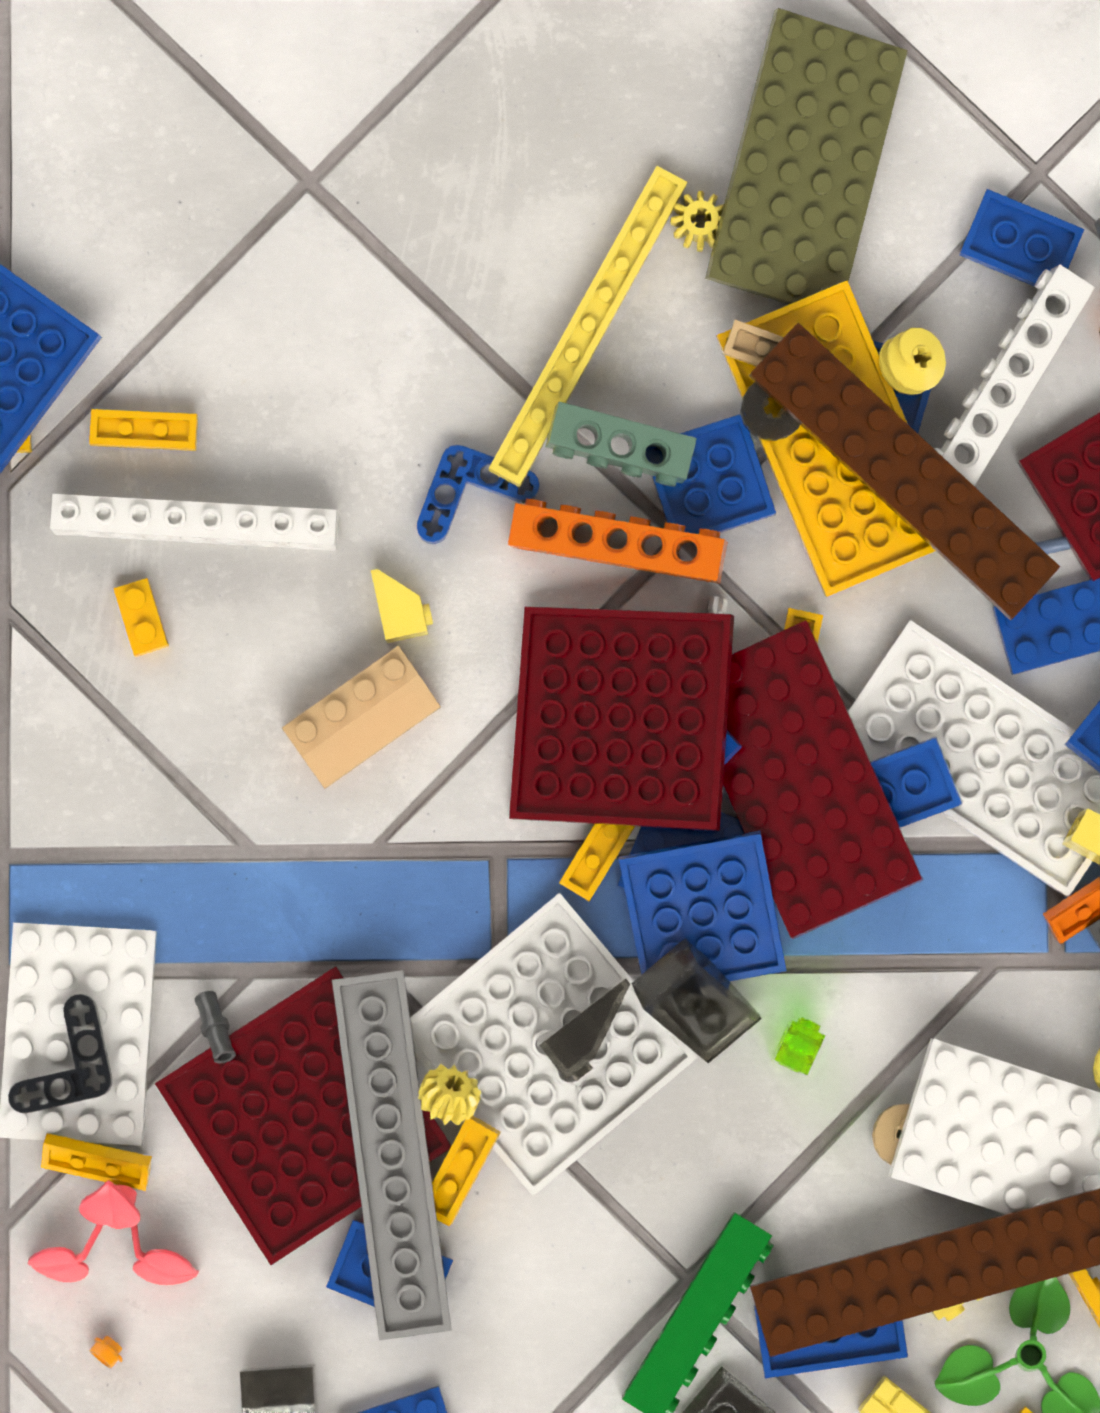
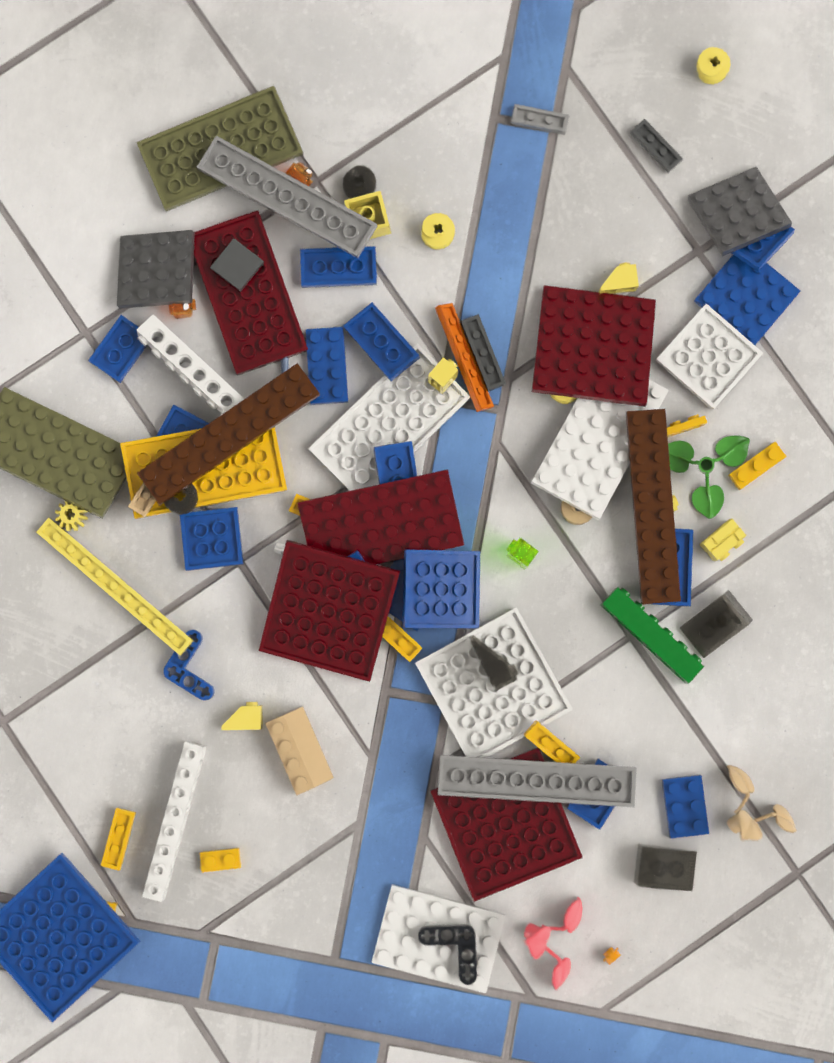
camera: 80 degrees left, 0 degrees up
yellow plate [41,1133,152,1191] -> none
dark grey pin [194,991,236,1063] -> none
light yellow gear [418,1064,481,1126] -> none
orange brick [508,499,728,584] -> none
sand green brick [545,401,697,487] -> none
clear smoke slope [631,938,762,1063] -> none
light yellow piece [879,328,946,395] -> none

